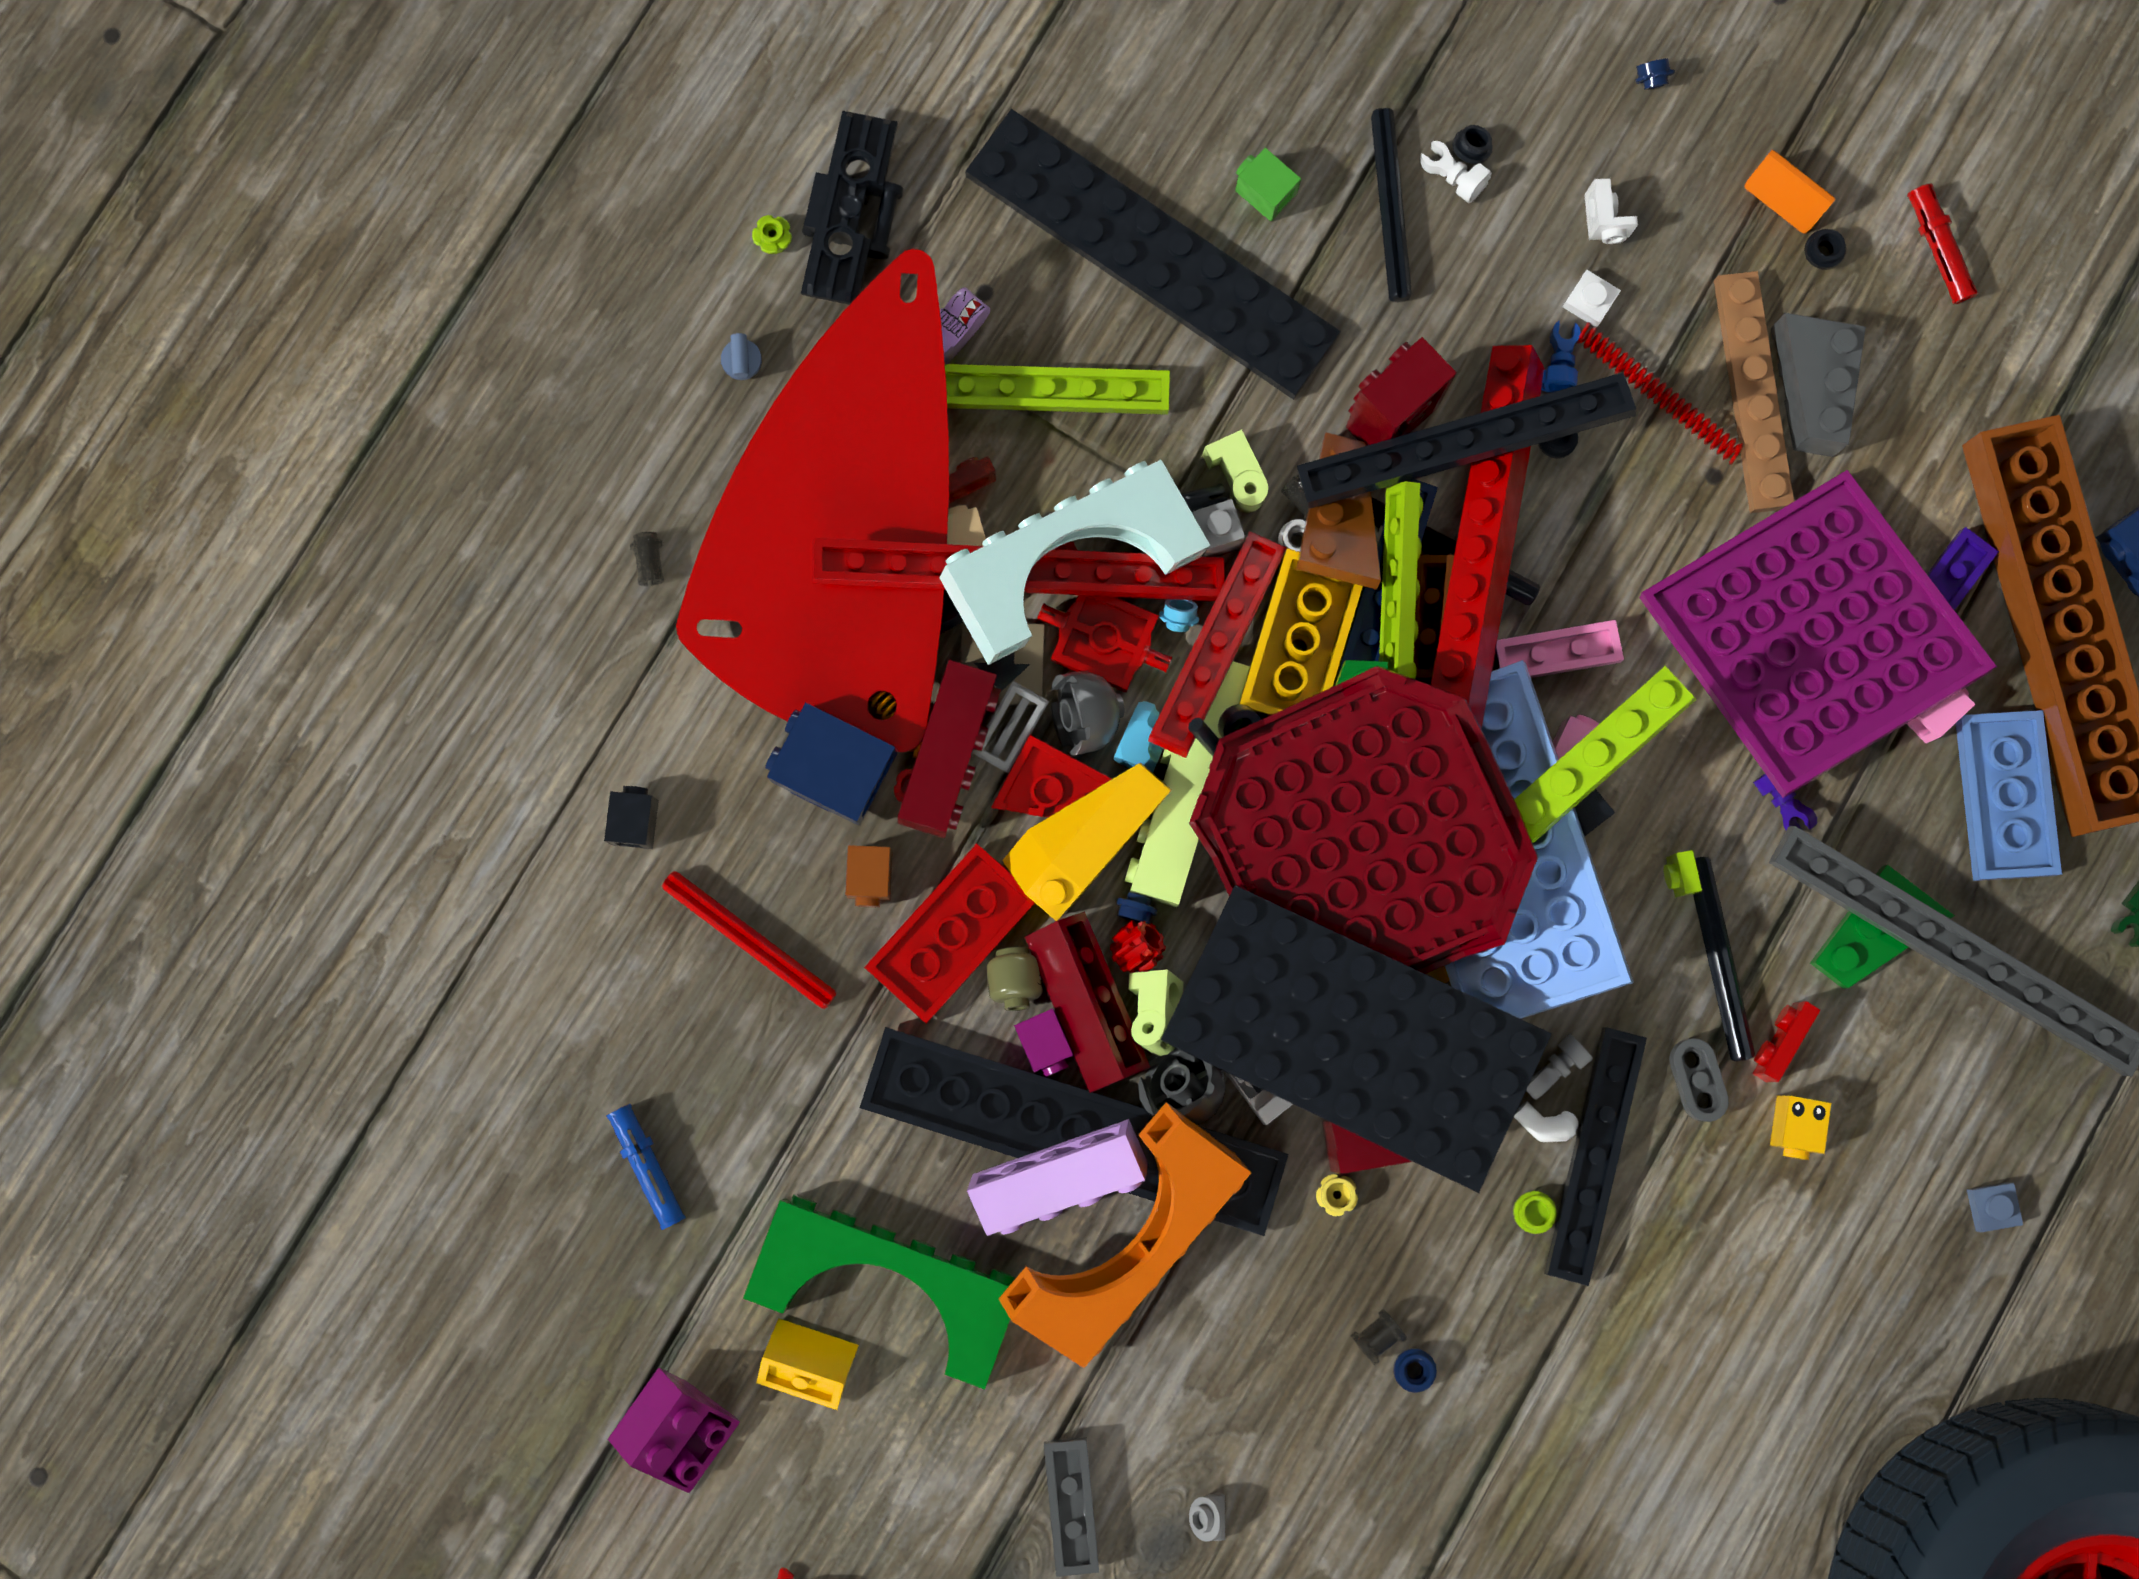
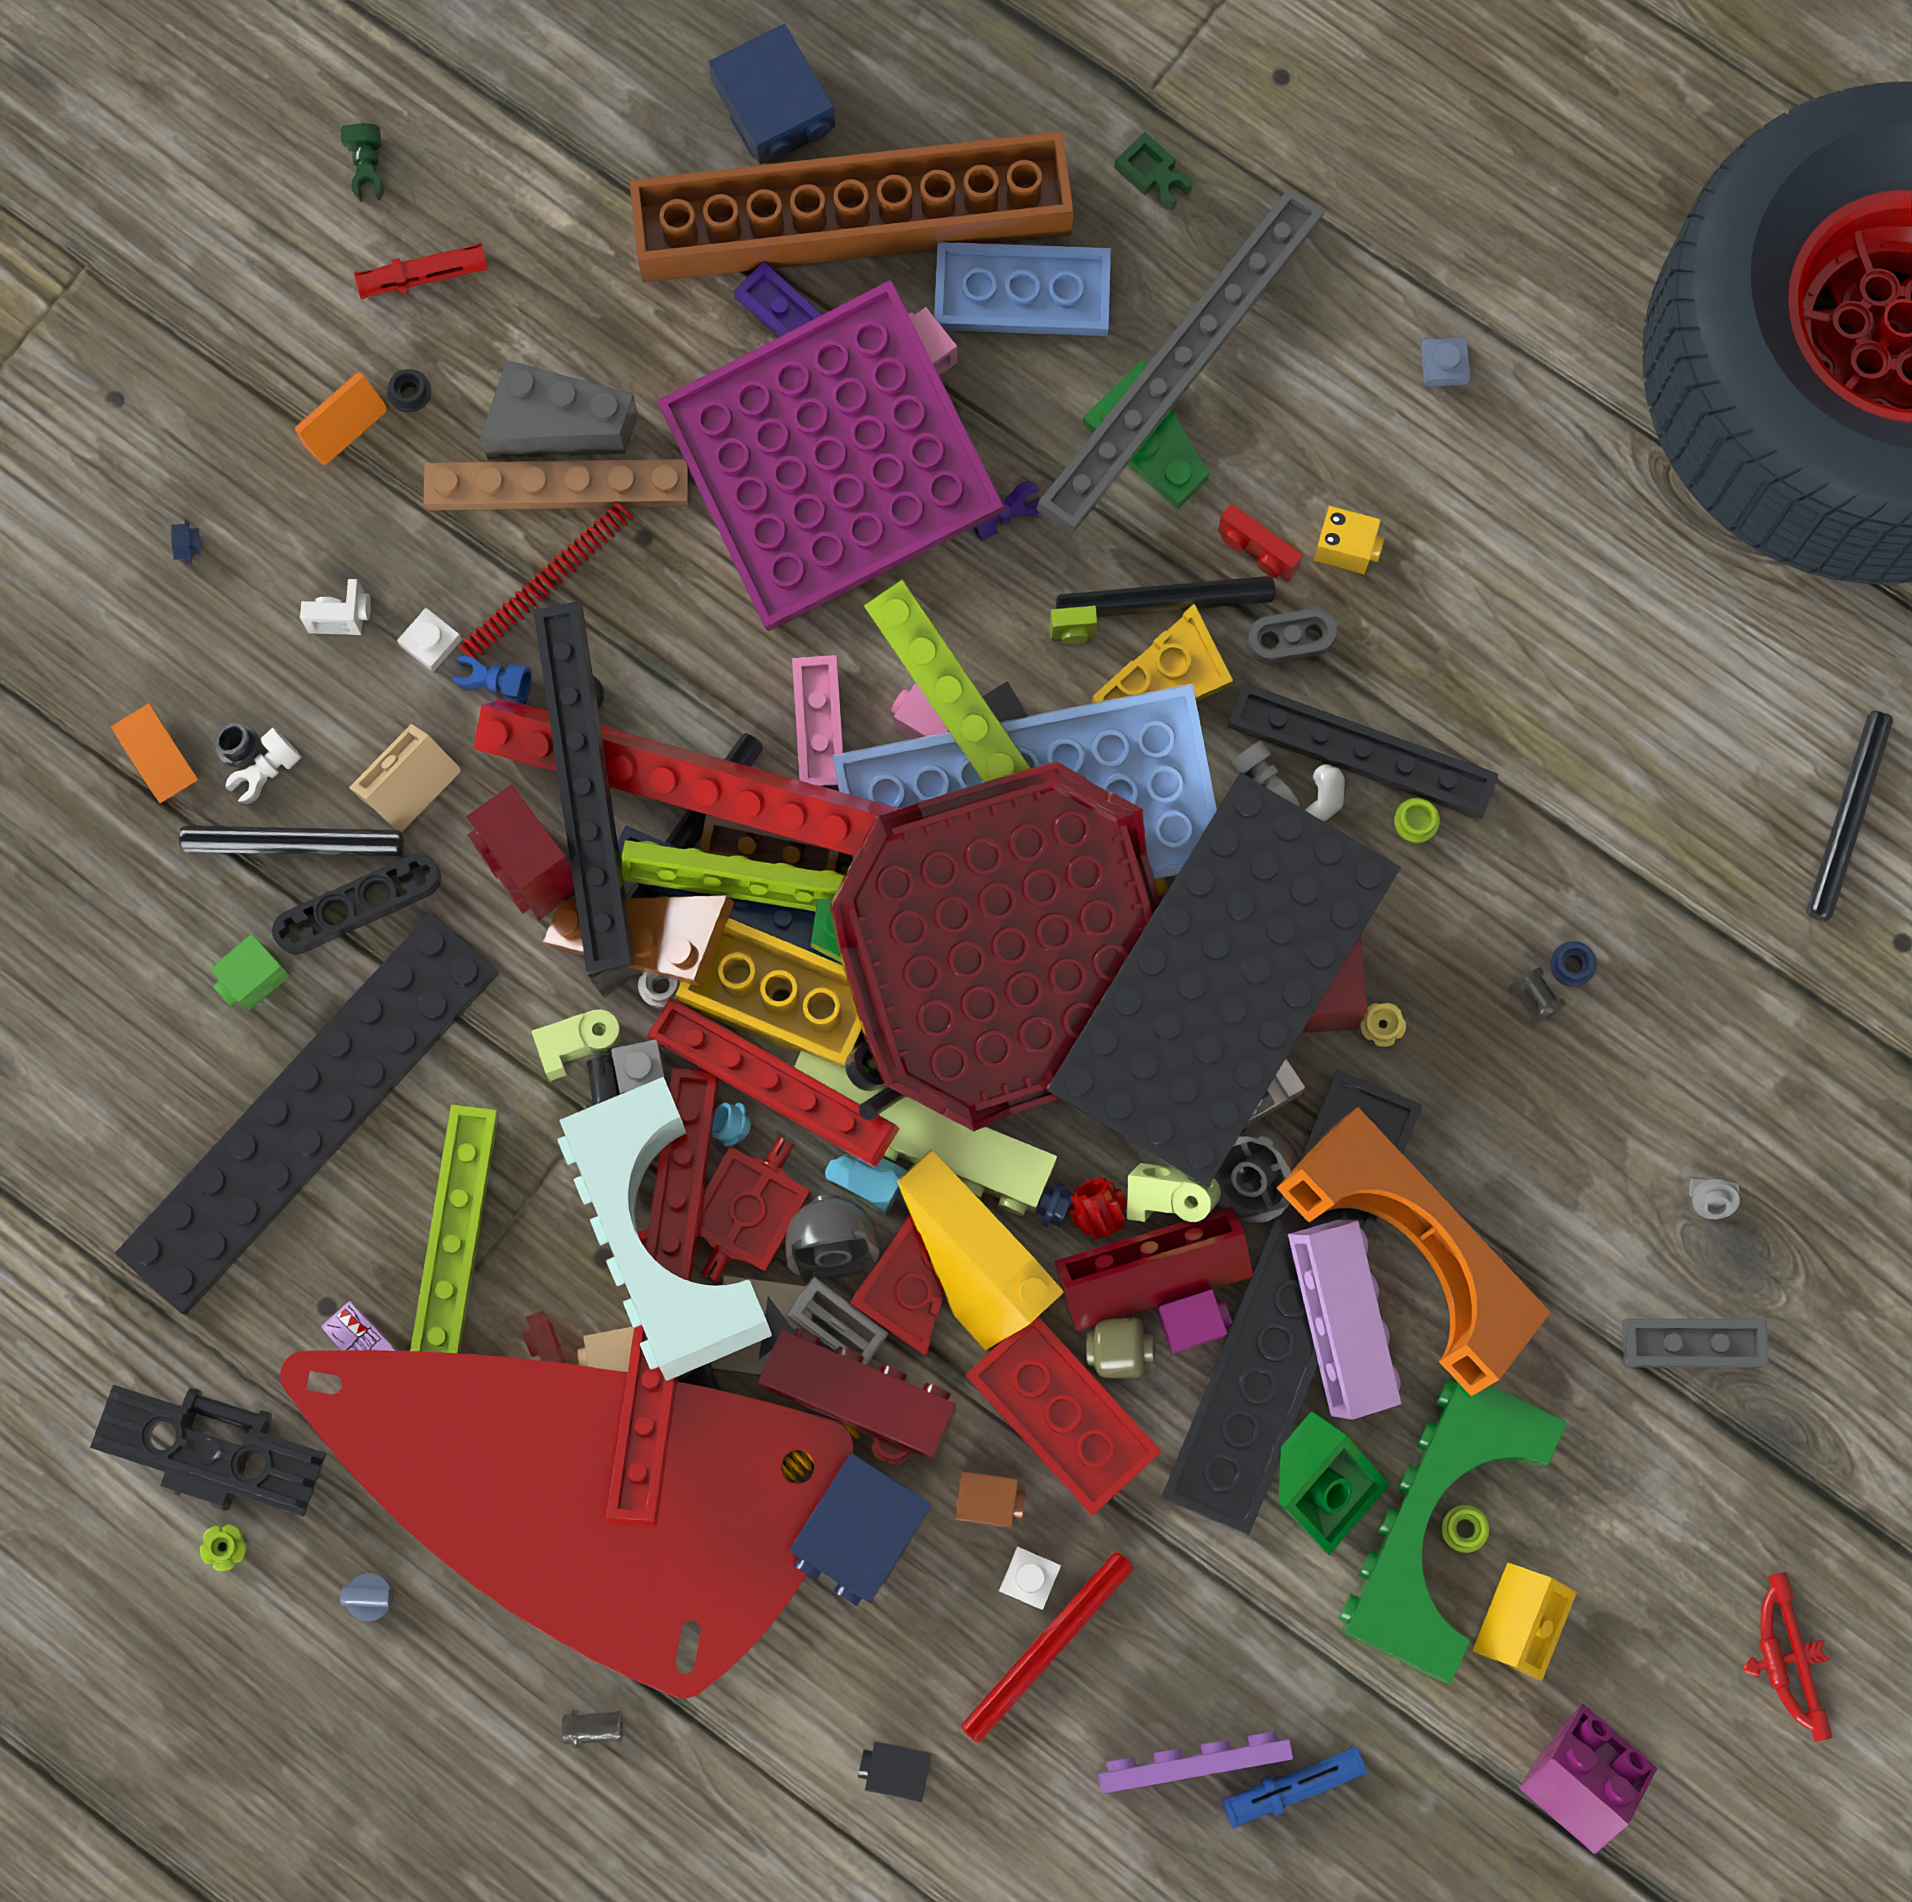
camera: 80 degrees left, 5 degrees down
none -> orange slope [111,703,199,804]
none -> black beam [272,854,441,955]
none -> dark green piece [340,123,384,203]
none -> tan panel [349,724,460,832]
none -> white plate [999,1547,1061,1610]
none -> yellow wing [1092,604,1233,703]
none -> medium lavender plate [1098,1731,1293,1794]
none -> green slope [1279,1411,1390,1555]
none -> lime plate [1441,1505,1489,1553]

